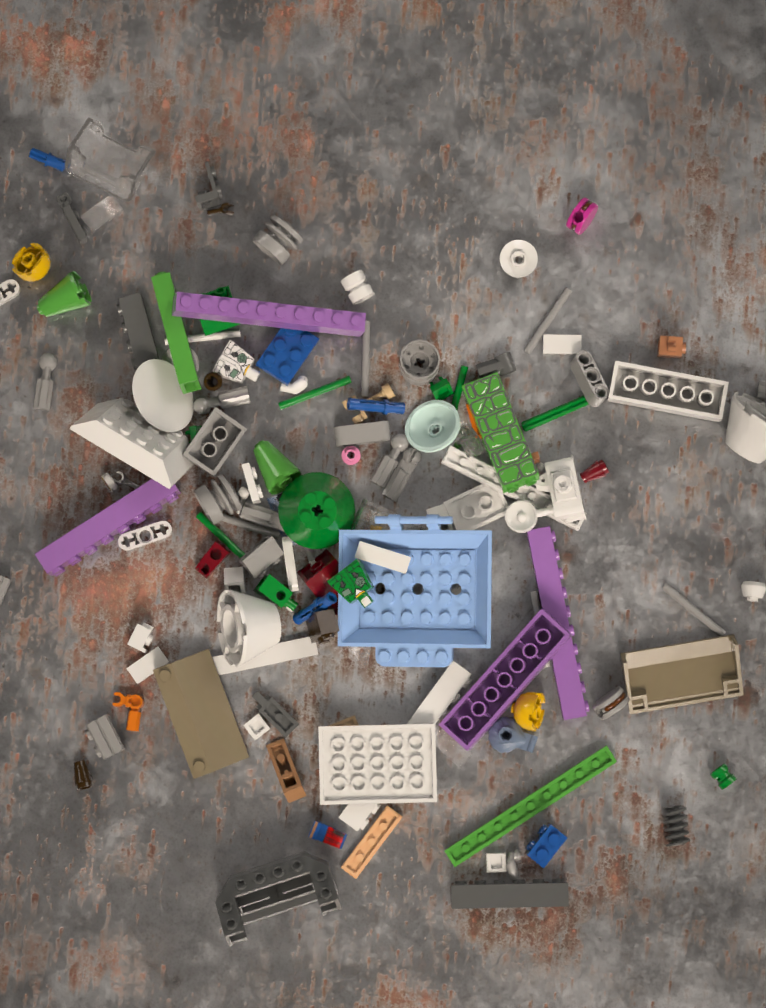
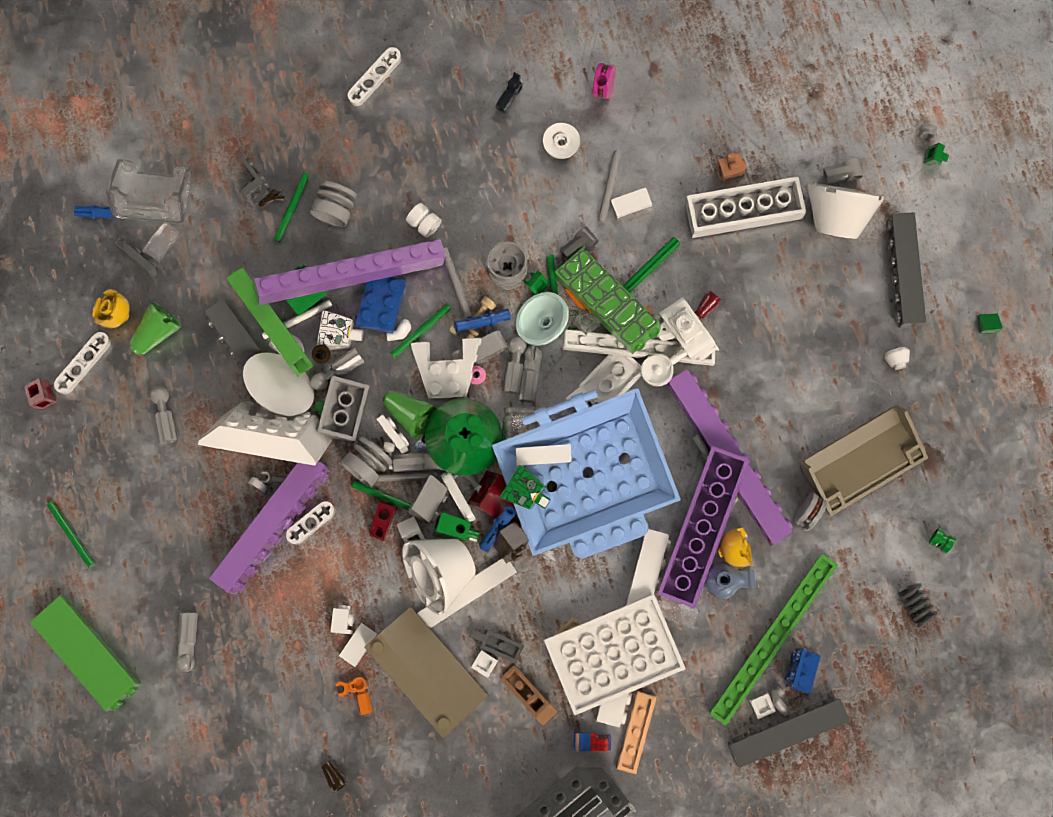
camera: 20 degrees left, 5 degrees down
light grey brick [85,714,126,760] -> none
light grey beam [570,350,609,407] -> none
light grey bar [662,583,726,636] -> none
none -> green bar [273,172,310,242]
none -> white beam [348,47,401,106]
none -> white wing [411,338,481,399]
none -> black bar [495,72,523,114]

